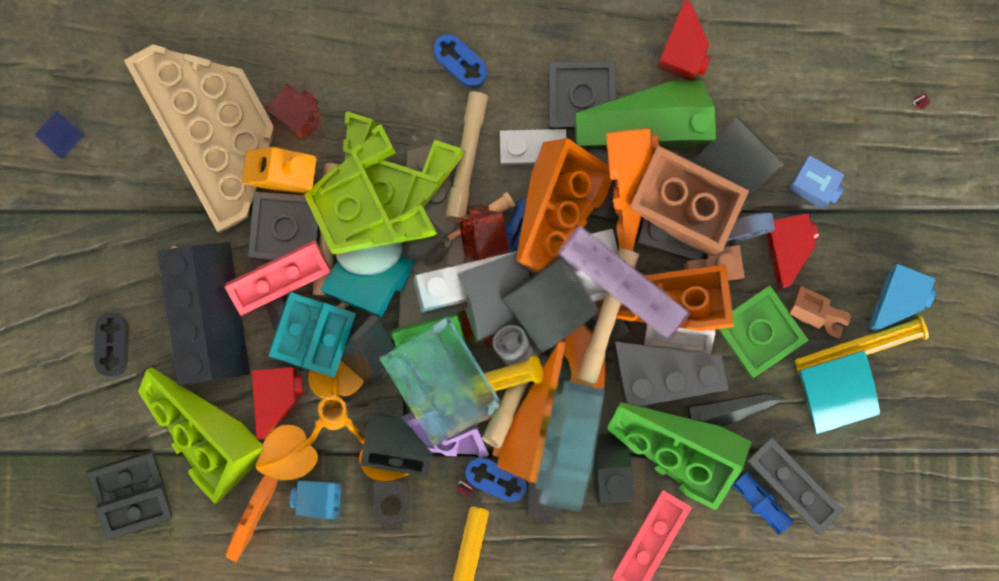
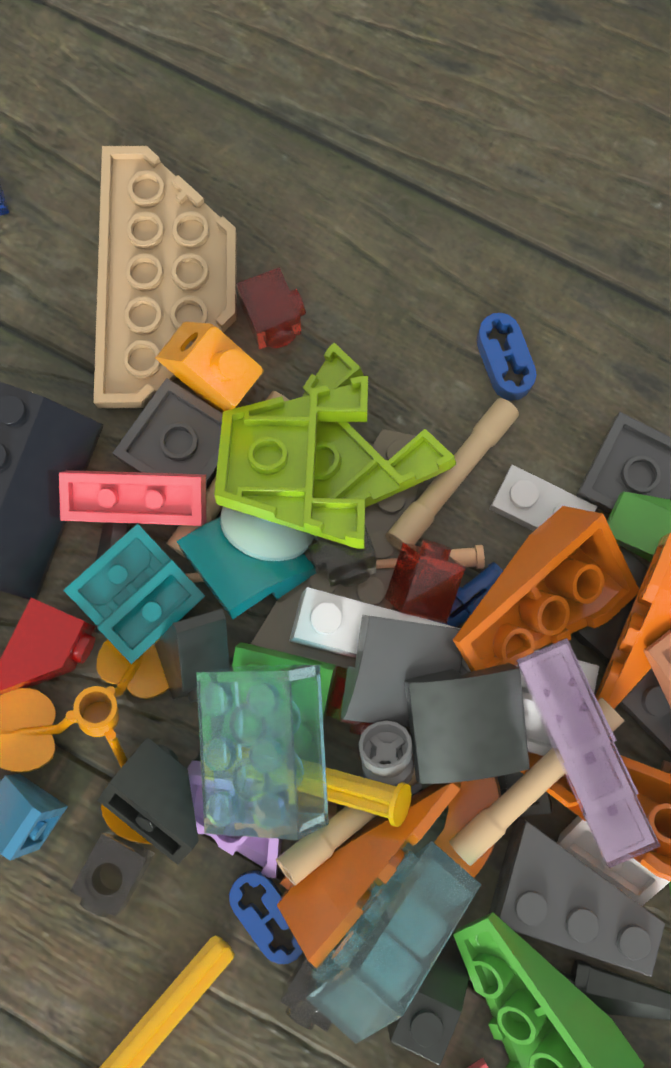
camera: 25 degrees right, 5 degrees down
dark red piece [457,481,474,497] -> none

